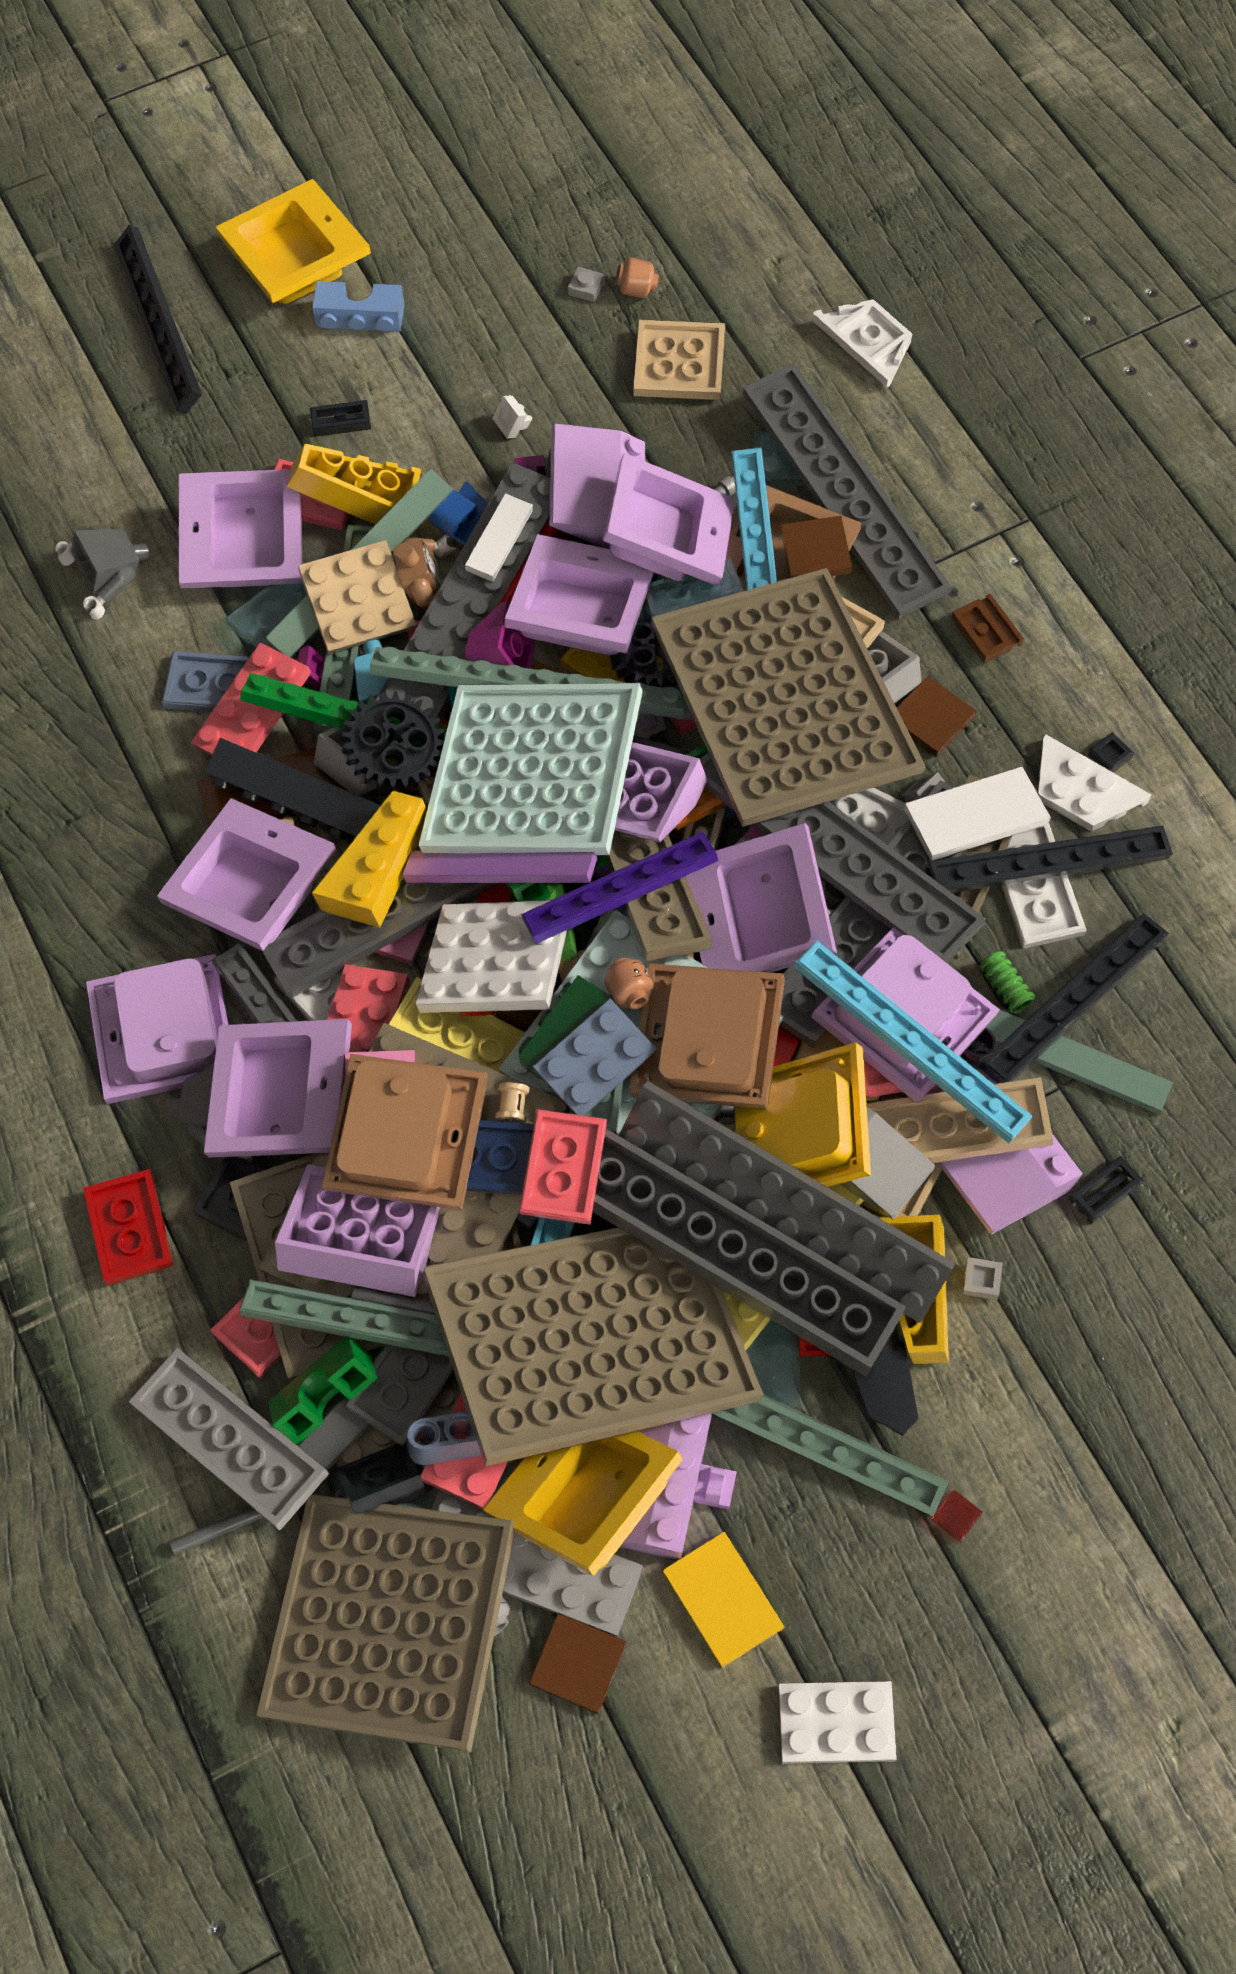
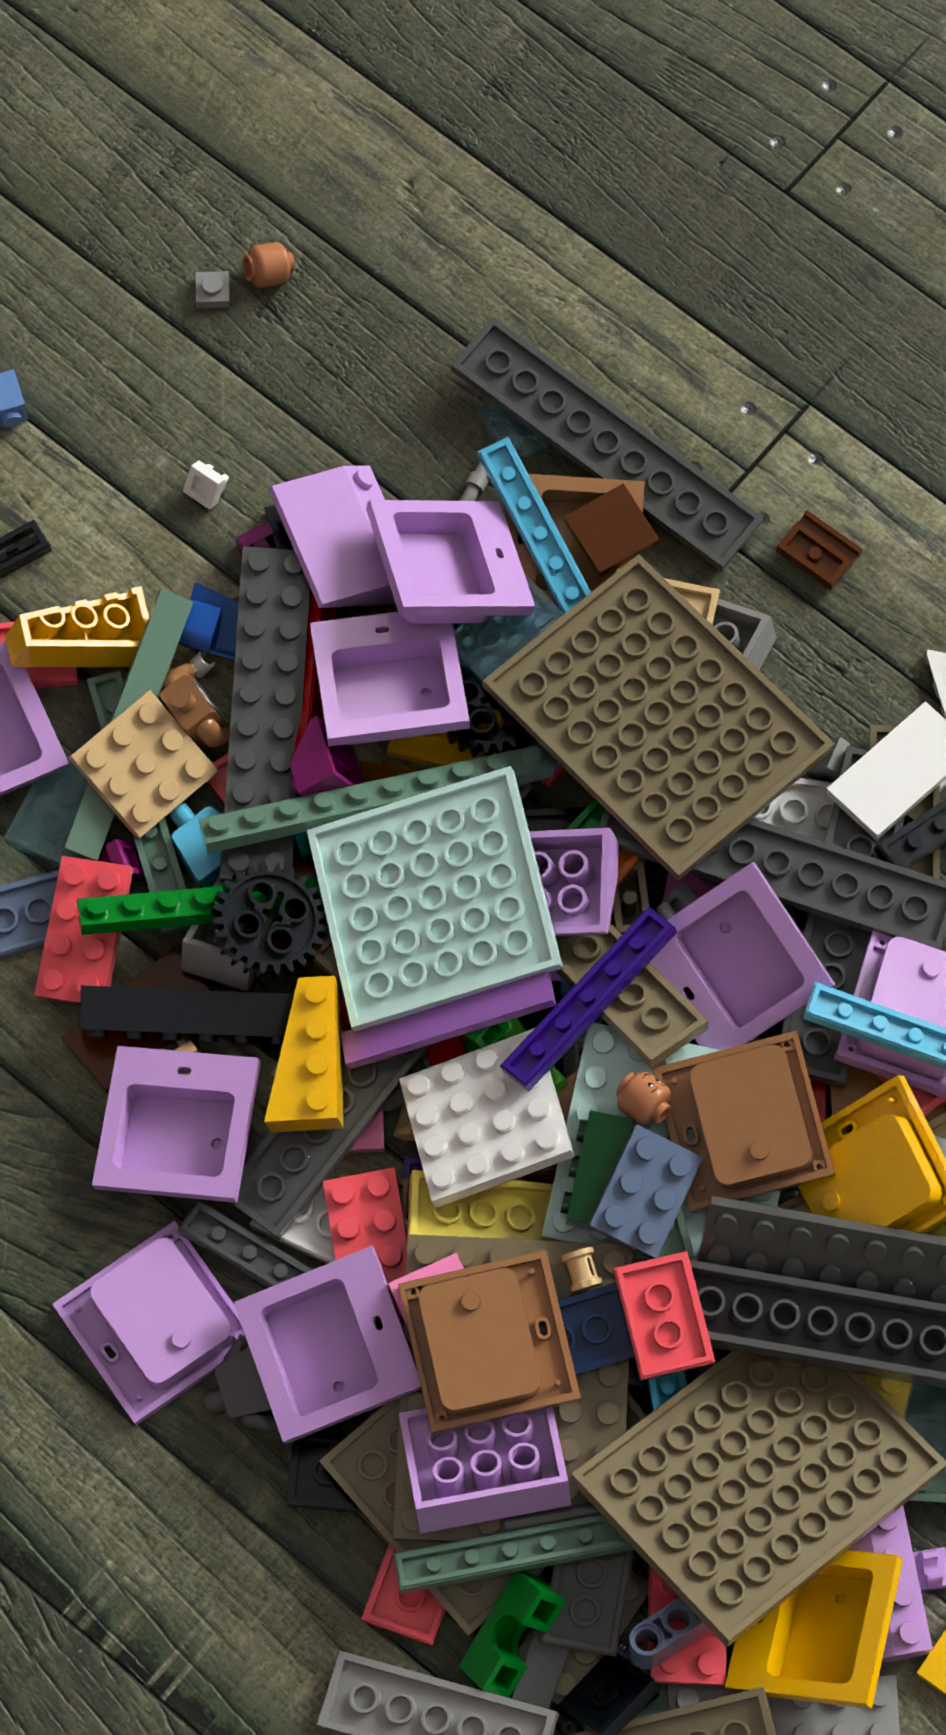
camera: 25 degrees left, 5 degrees up
red plate [83,1169,174,1286] -> none
white tile [465,493,533,582] -> none
tan plate [633,320,725,400] -> none
white wing [812,300,912,387] -> none
reddish brown tile [897,676,977,757] -> none

